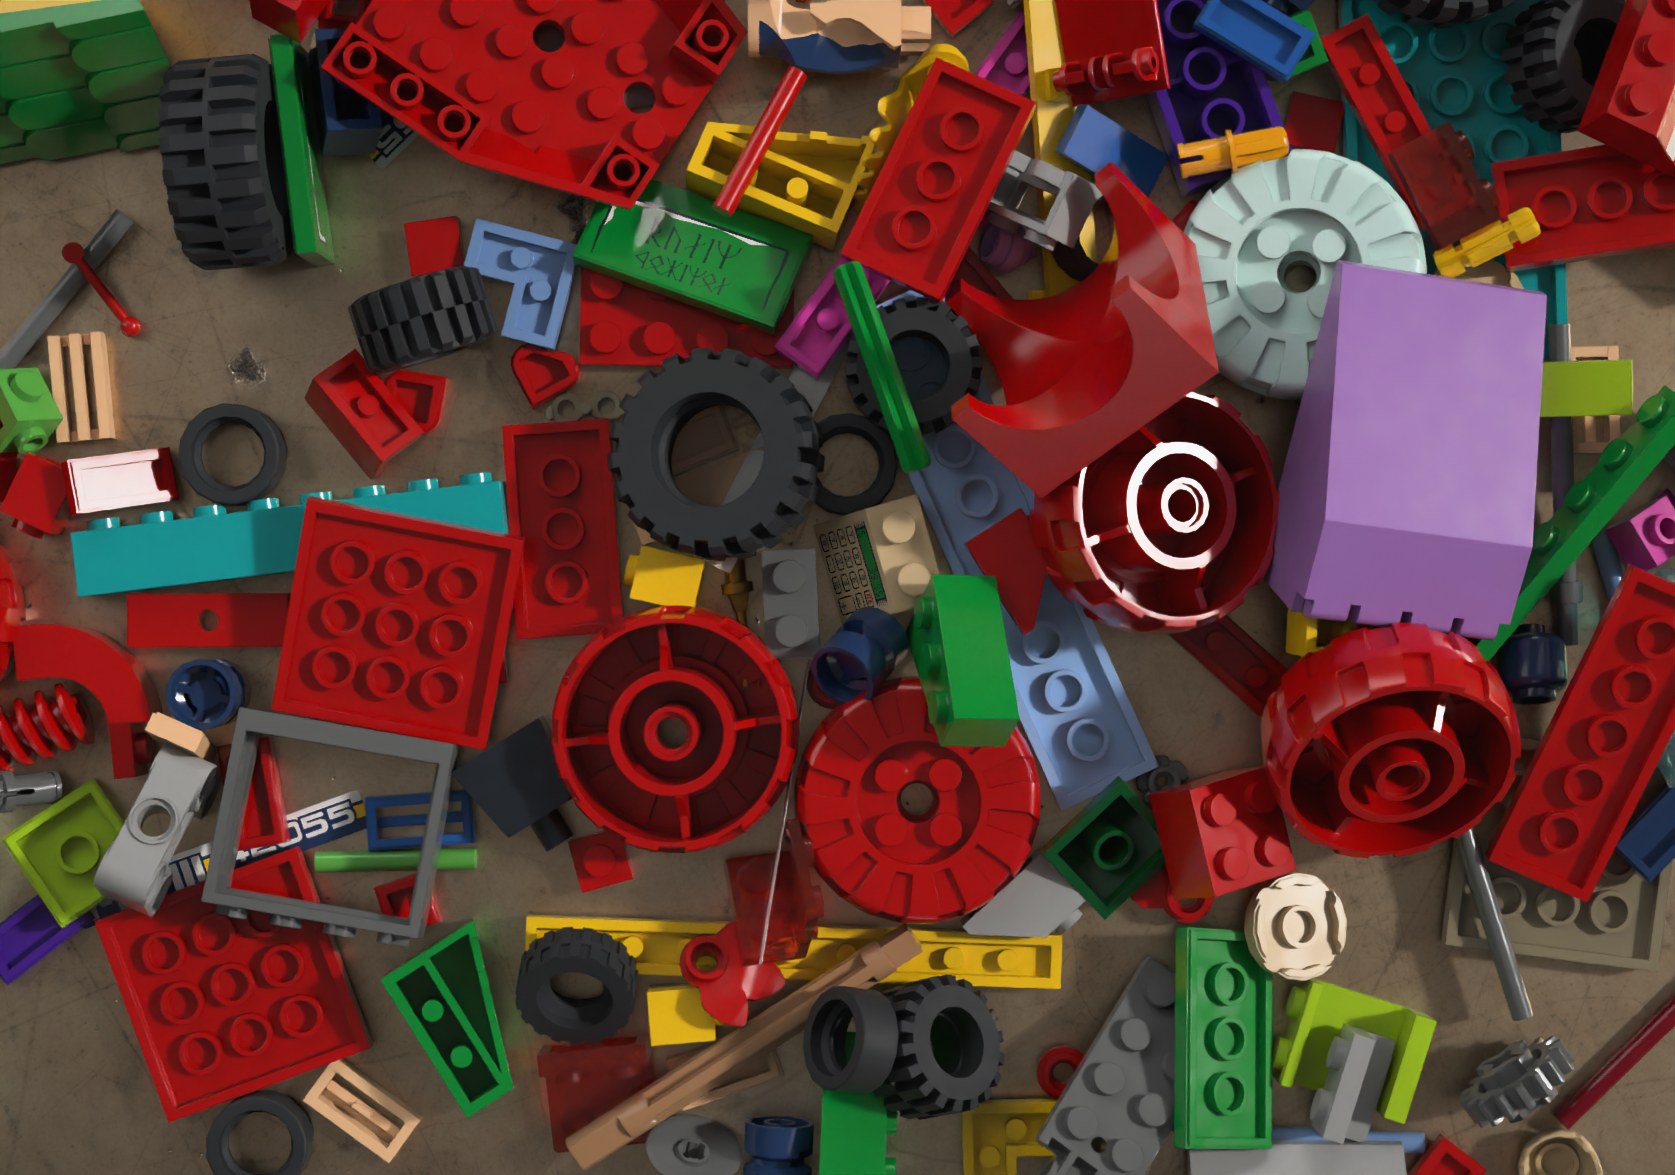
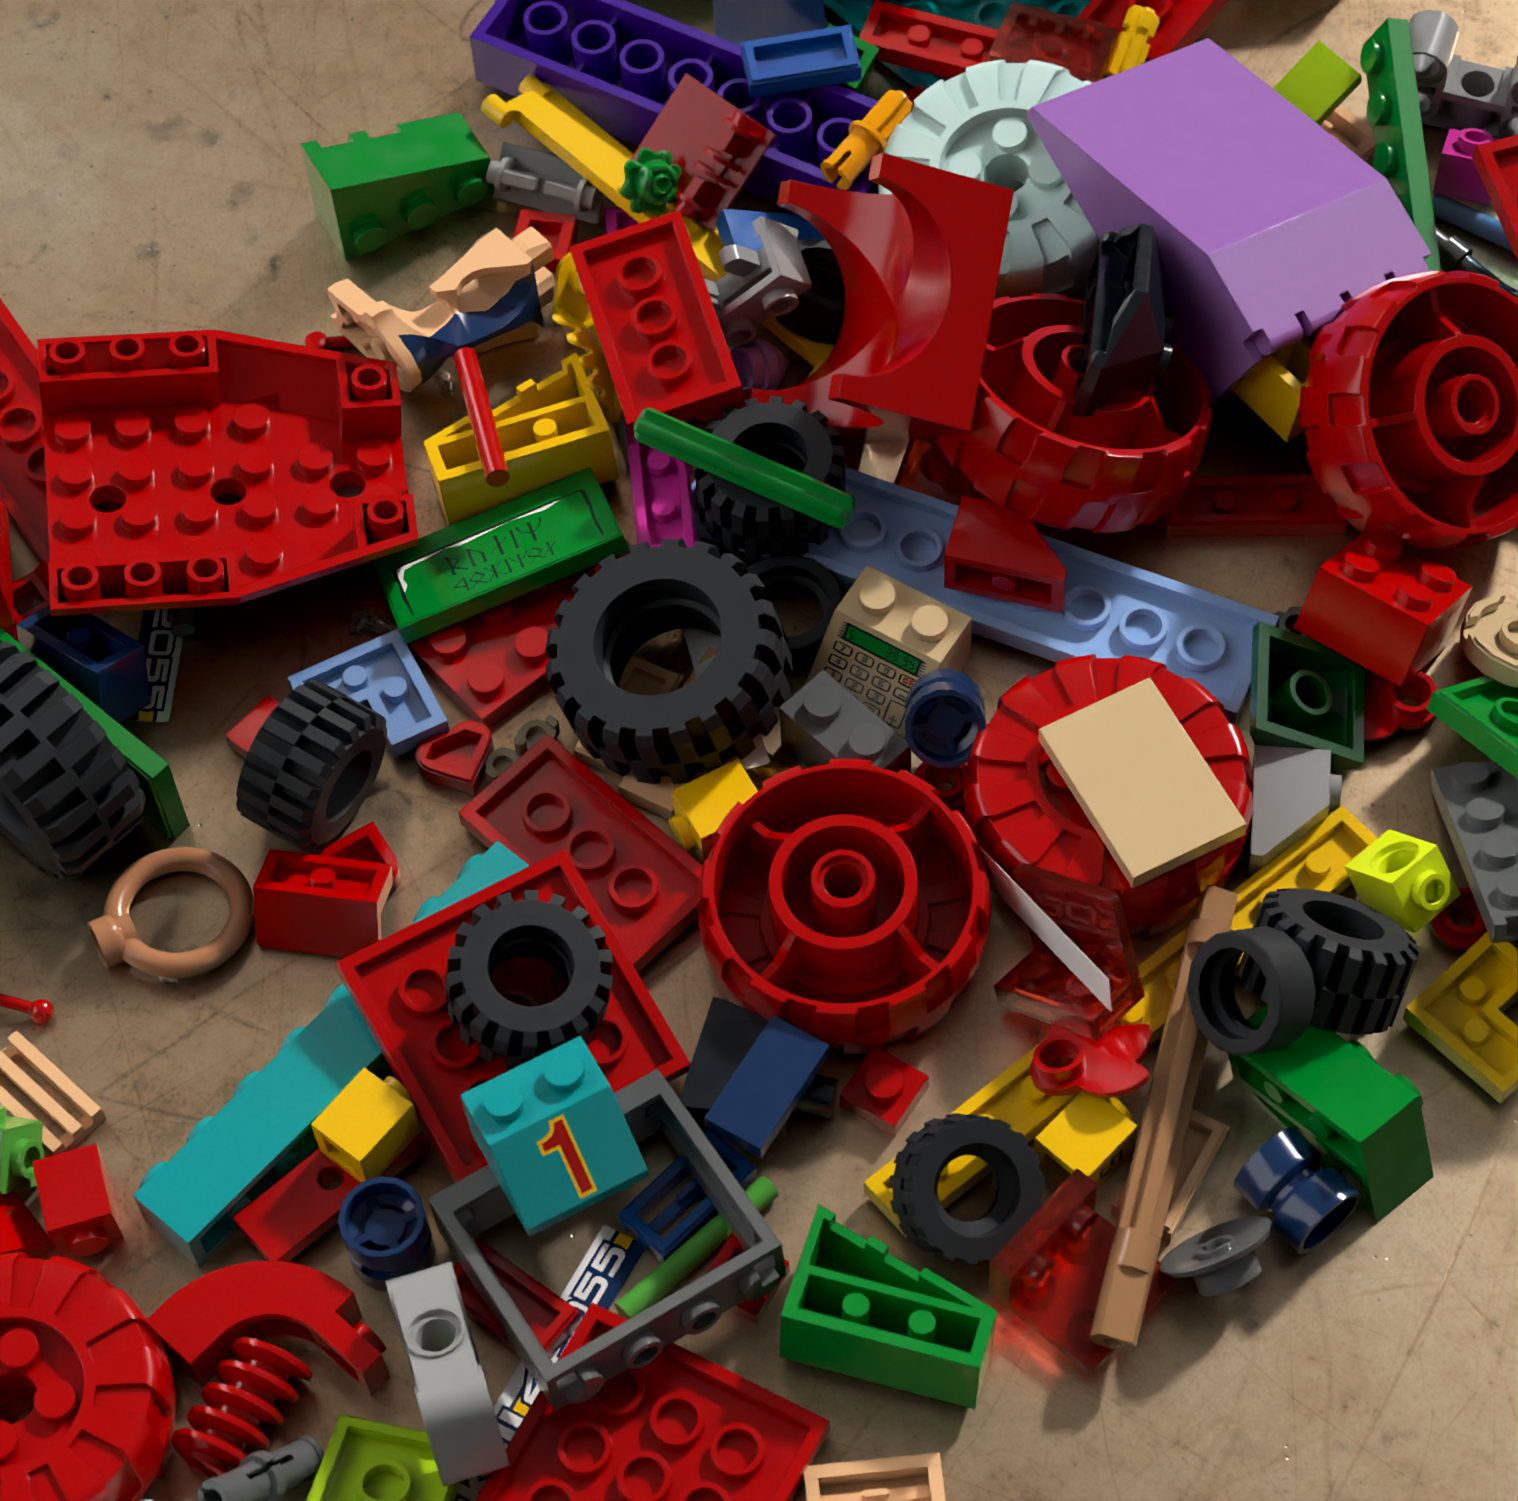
camera: 40 degrees left, 30 degrees down
tile [61,447,179,516] -> none
light nougat tile [145,712,217,762] -> none
black tyre [178,403,287,506] -> none
green wedge [905,574,1020,747] -> none
none -> nougat piece [87,847,254,978]
none -> yellow brick [311,1067,421,1183]
none -> black tyre [445,890,613,1070]
none -> teal slope [460,1036,649,1237]
none -> green plant [620,147,682,215]
none -> dark blue tile [704,1015,830,1158]
none -> tan tile [1038,677,1247,888]
none -> black wedge [1071,223,1175,418]
none -> neon yellow brick [1344,829,1461,933]

